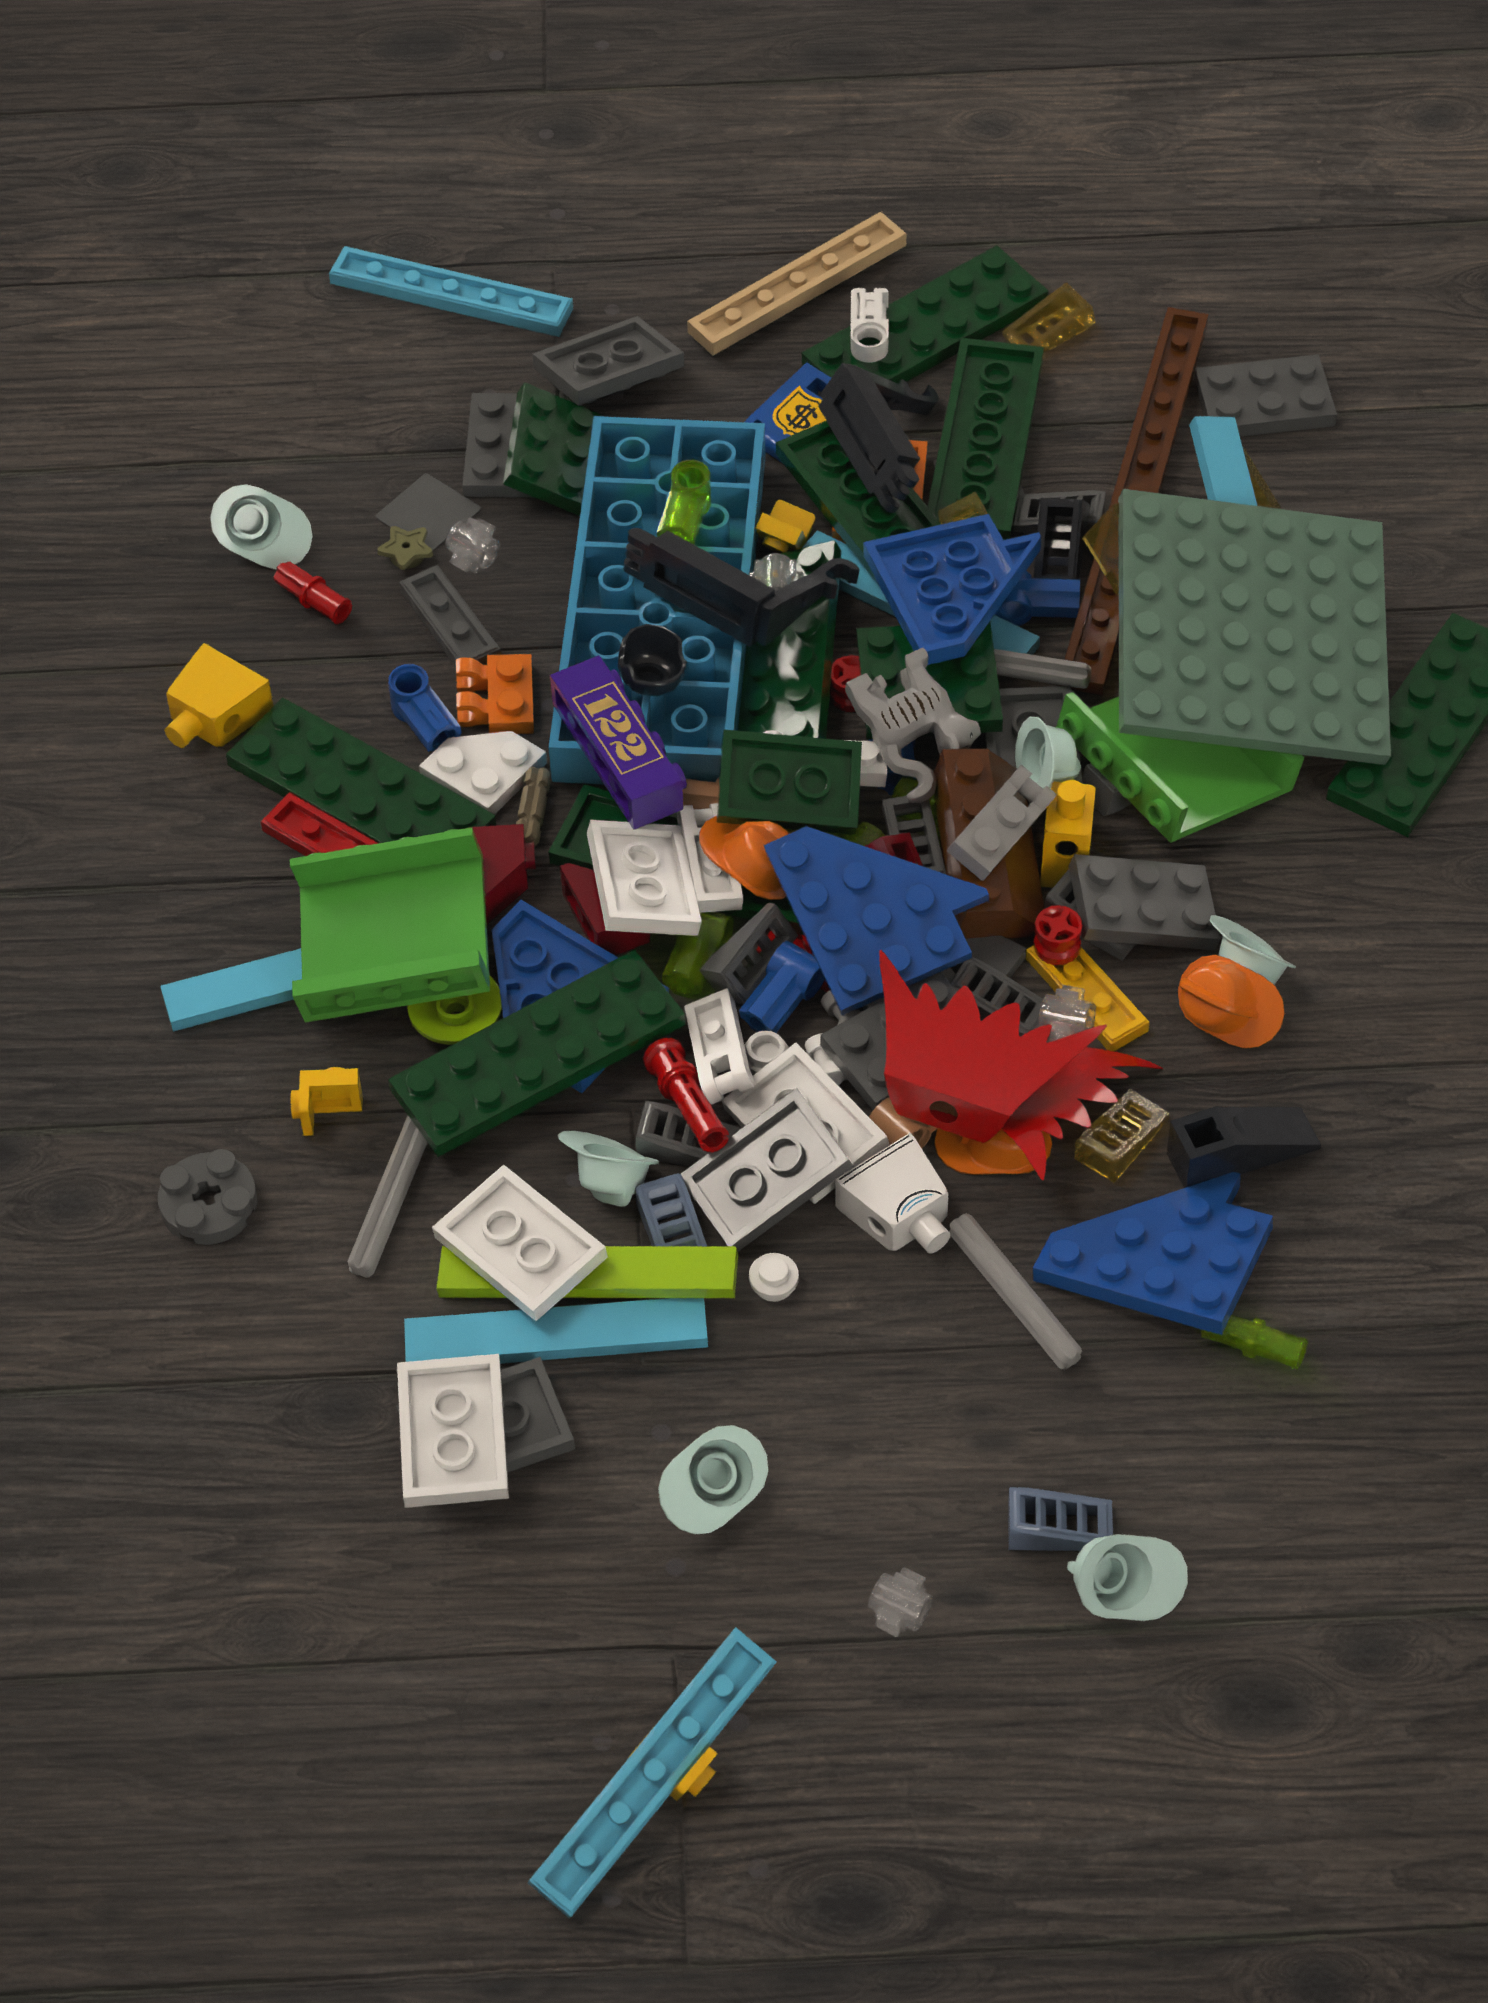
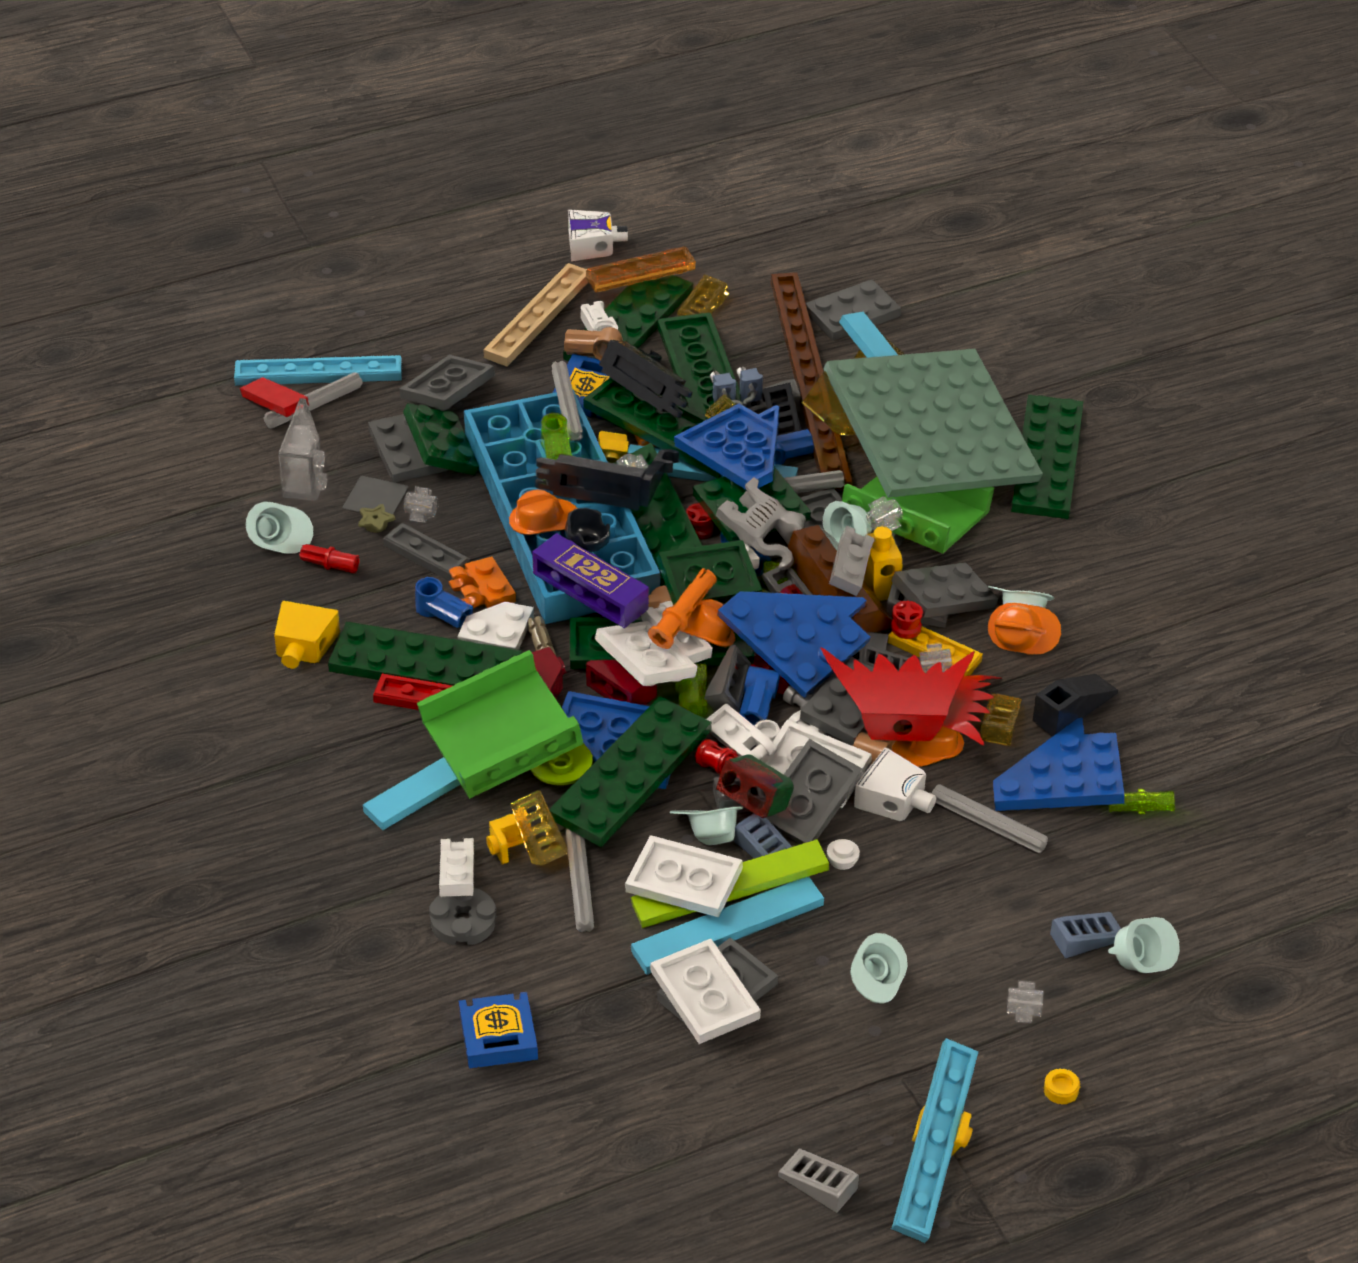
camera: 25 degrees left, 10 degrees down
none -> red tile [240,377,310,417]
none -> light grey axle [263,372,363,428]
none -> clear slope [278,398,327,501]
none -> white plate [439,838,474,897]
none -> blue container [458,992,538,1069]
none -> orange piece [509,489,577,535]
none -> clear yellow slope [510,790,568,866]
none -> light grey axle [552,361,583,441]
none -> medium nougat piece [564,327,623,361]
none -> white torso [568,210,628,261]
none -> clear orange plate [586,246,696,292]
none -> orange pin [648,568,717,649]
none -> sand blue piece [710,367,763,408]
none -> clear red piece [716,754,794,819]
none -> light grey slope [778,1148,859,1213]
none -> clear gear [866,496,903,532]
none -> yellow tile [1044,1069,1080,1104]

